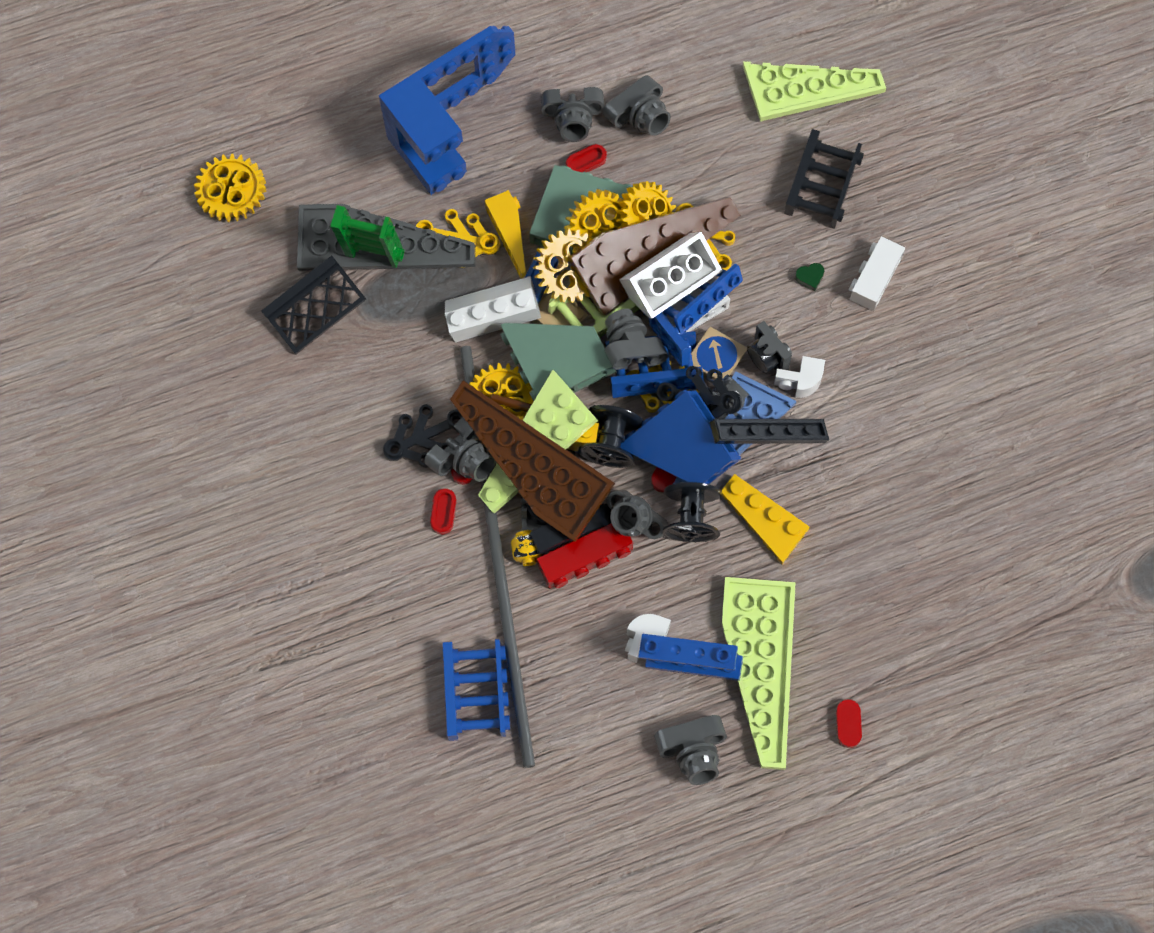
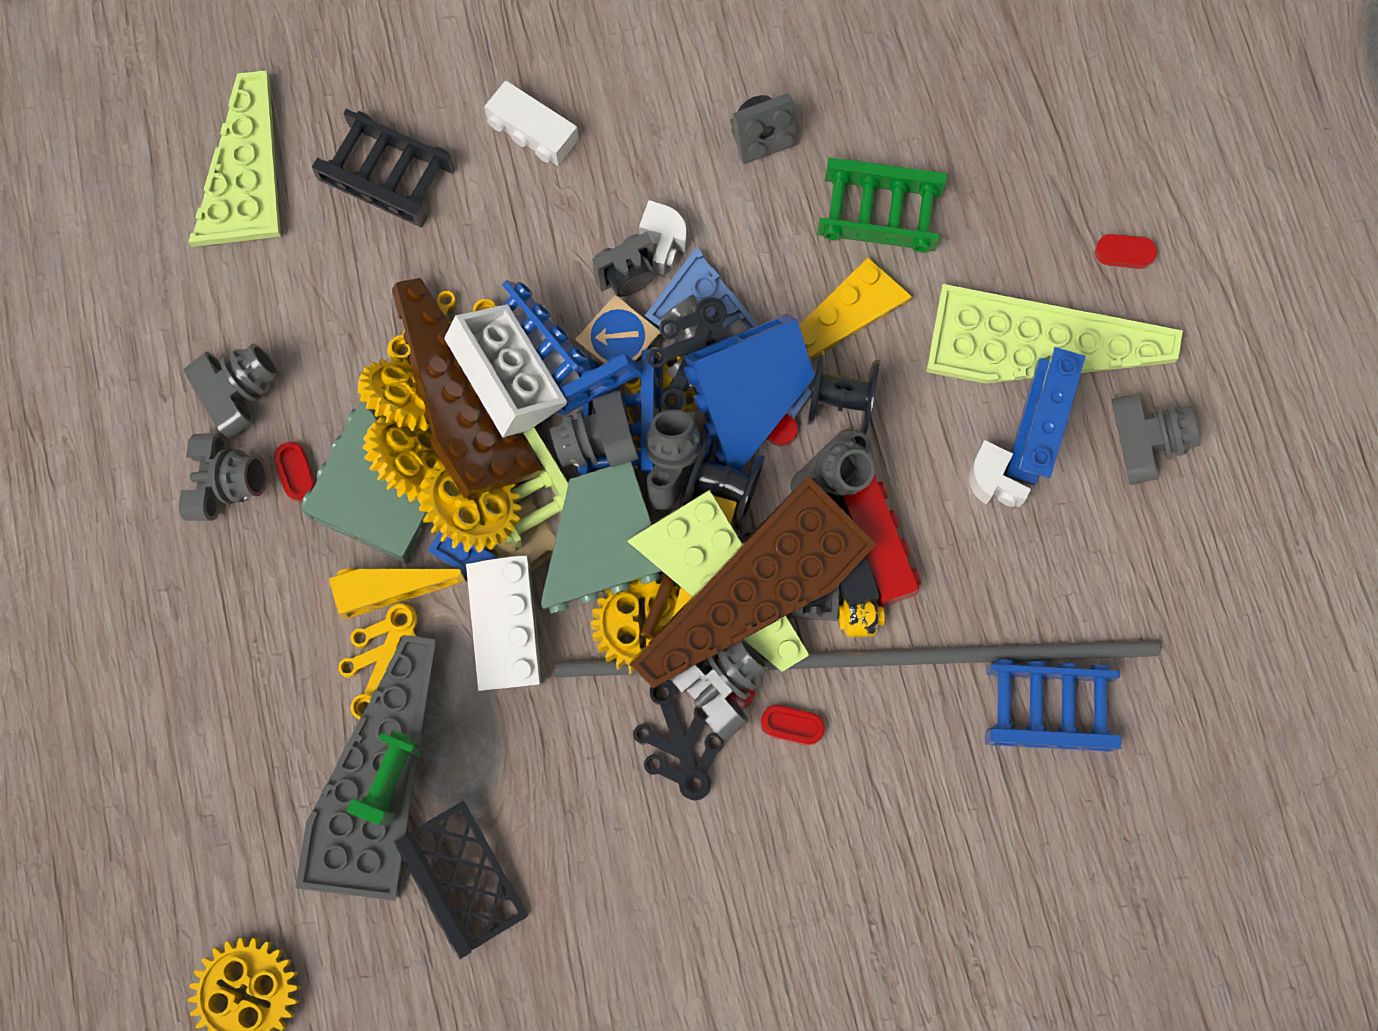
camera: 85 degrees left, 5 degrees up
blue bracket [379,26,516,195] -> none
black tile [710,419,829,444] -> none
dark green tile [795,263,825,291] -> none
none -> dark grey beam [646,410,703,509]
none -> dark grey piece [729,93,797,164]
none -> green fence [817,157,947,253]

